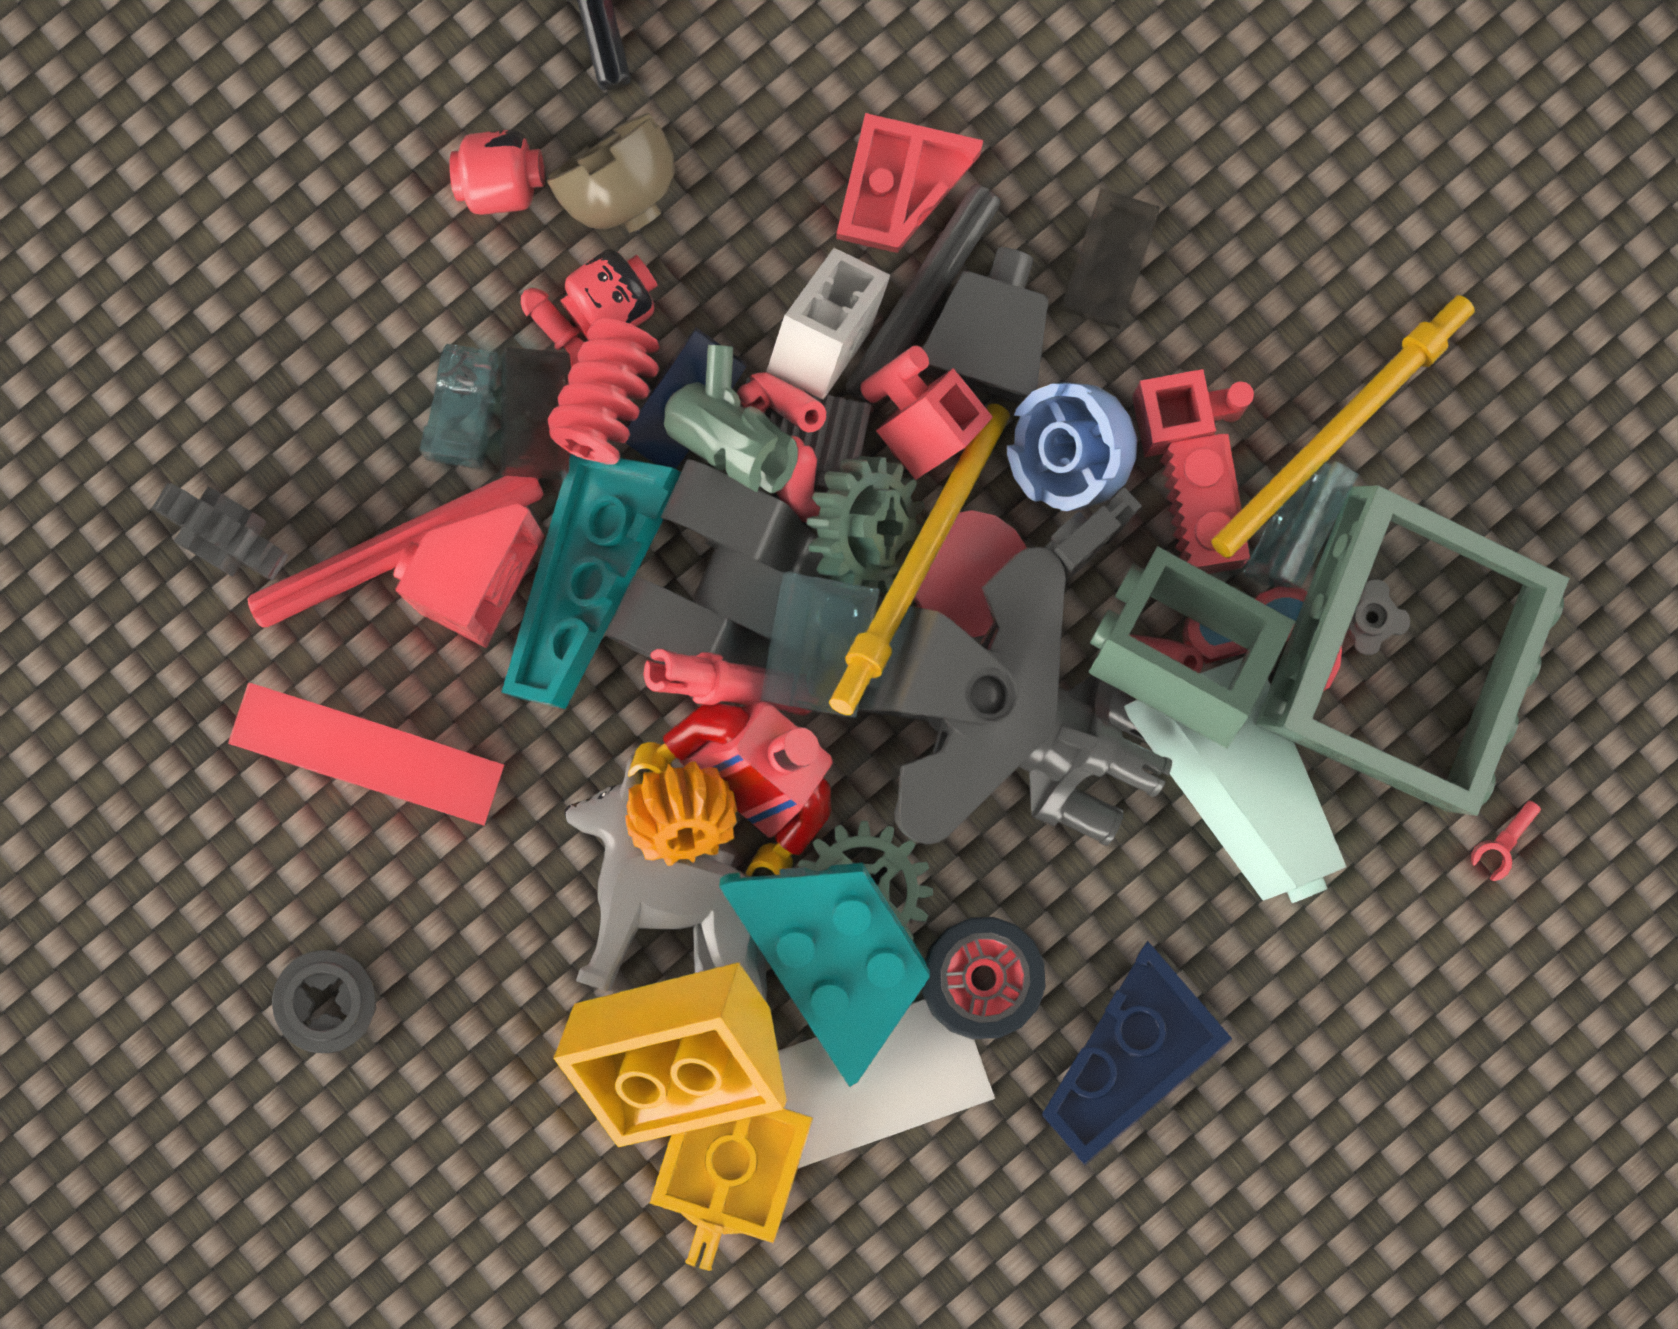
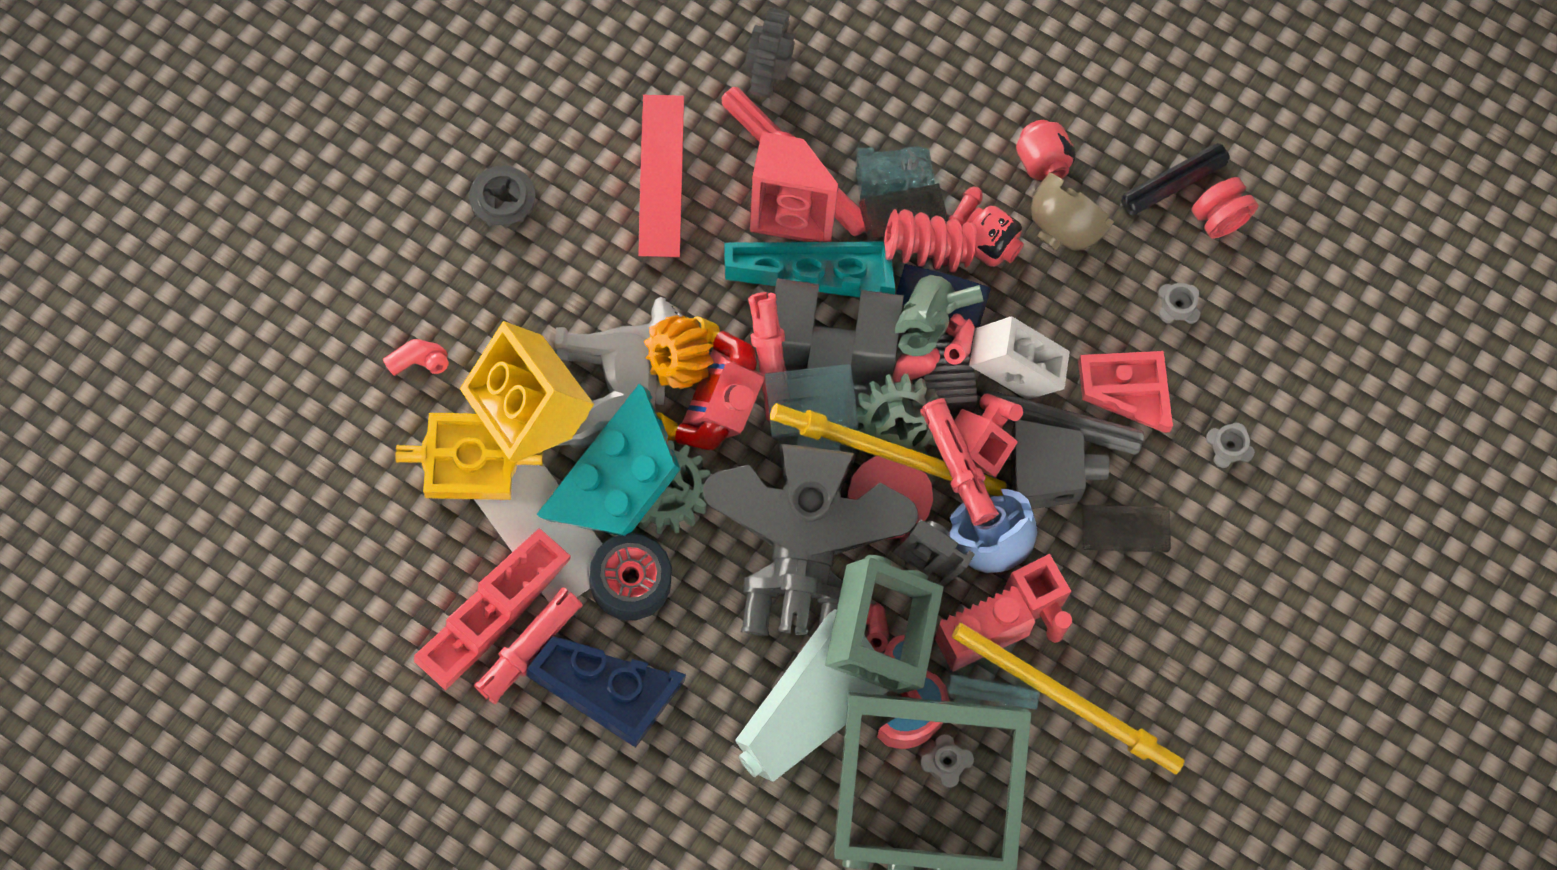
camera: 70 degrees right, 15 degrees down
none -> coral arm [383,339,449,376]
none -> coral slope [414,528,571,691]
none -> coral pin [474,587,583,704]
none -> coral pin [920,398,999,526]
none -> light grey plate [1158,283,1200,324]
none -> light grey plate [1206,423,1255,468]

